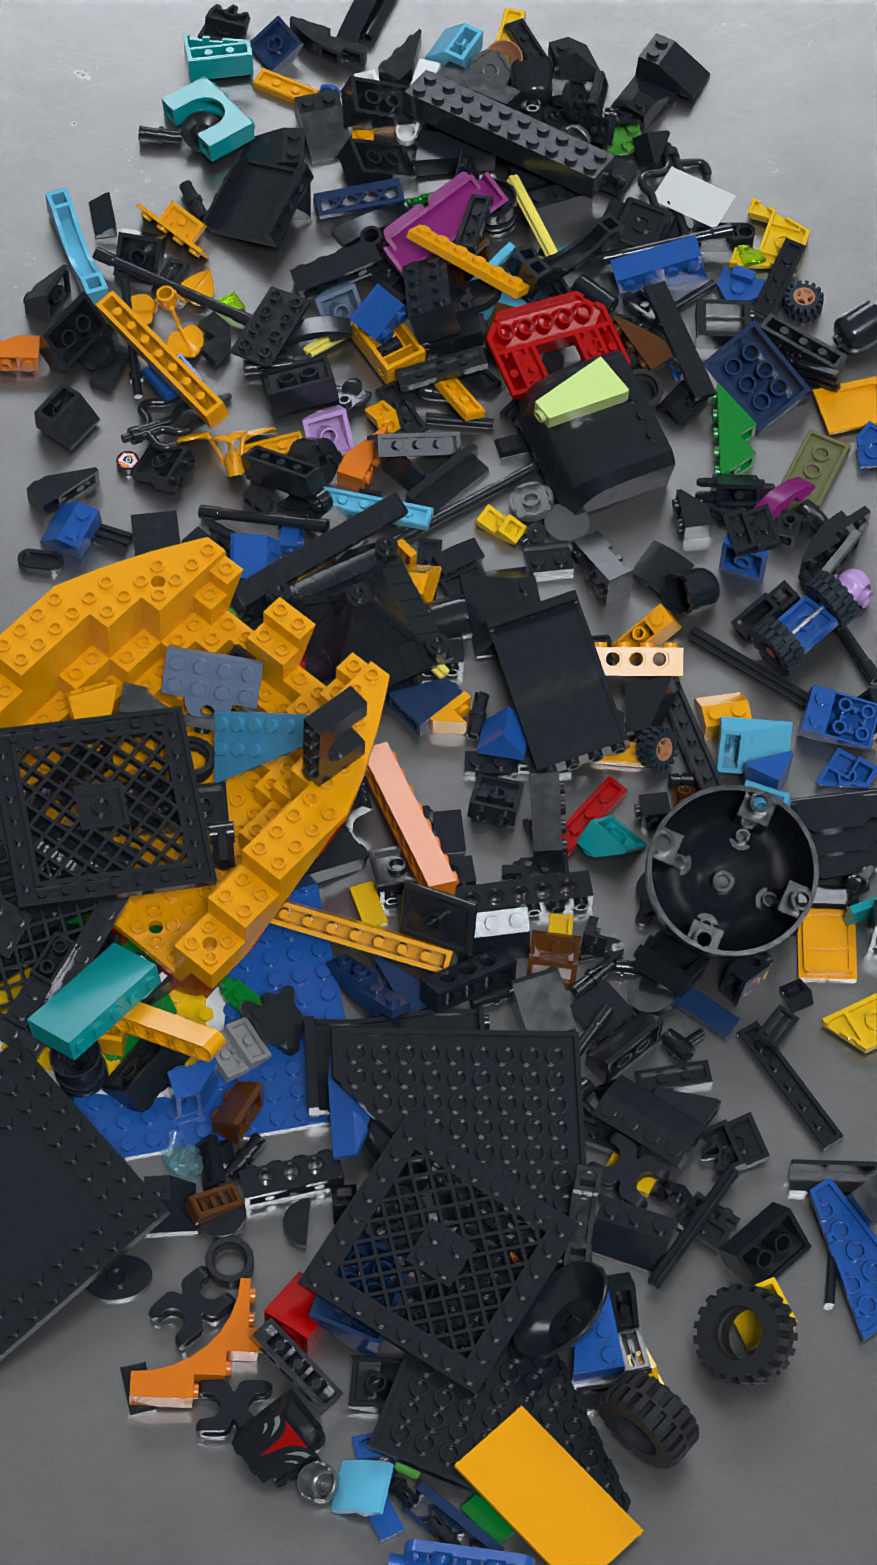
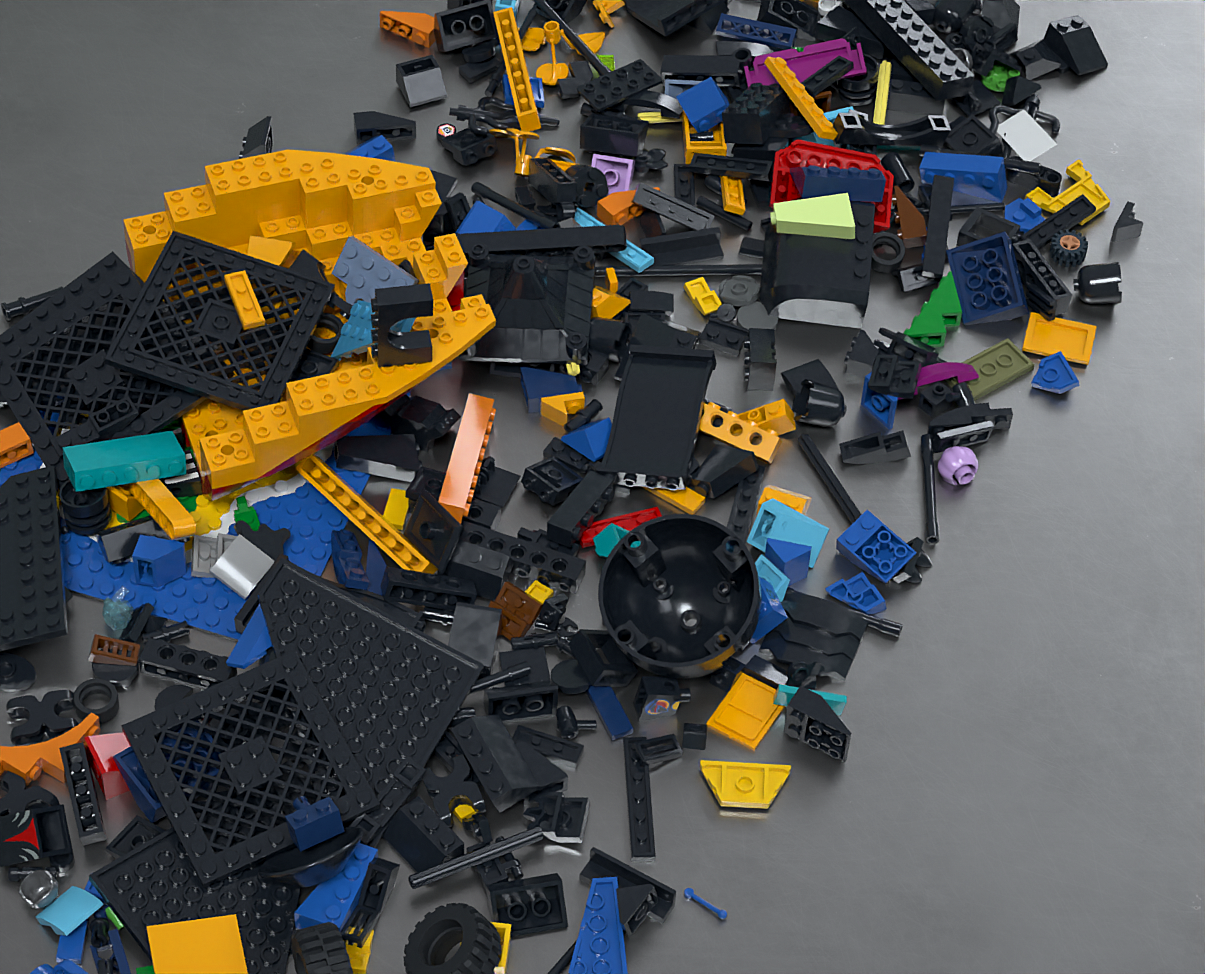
camera: 30 degrees right, 10 degrees down
black slope [144,1175,198,1236] -> none
black tile [151,257,190,295] -> none
reddish brown slope [210,1081,264,1146] -> none
light orange bracket [364,400,400,434] -> none
black wheel [636,725,679,771] -> none
clear neon green tile [737,245,766,267] -> none
black plate [749,570,860,676] -> none
none -> light grey slope [209,534,275,600]
none -> light orange tile [224,270,265,330]
none -> dark blue brick [285,796,345,852]
none -> dark blue slope [789,165,886,202]
none -> black slope [1111,201,1143,242]

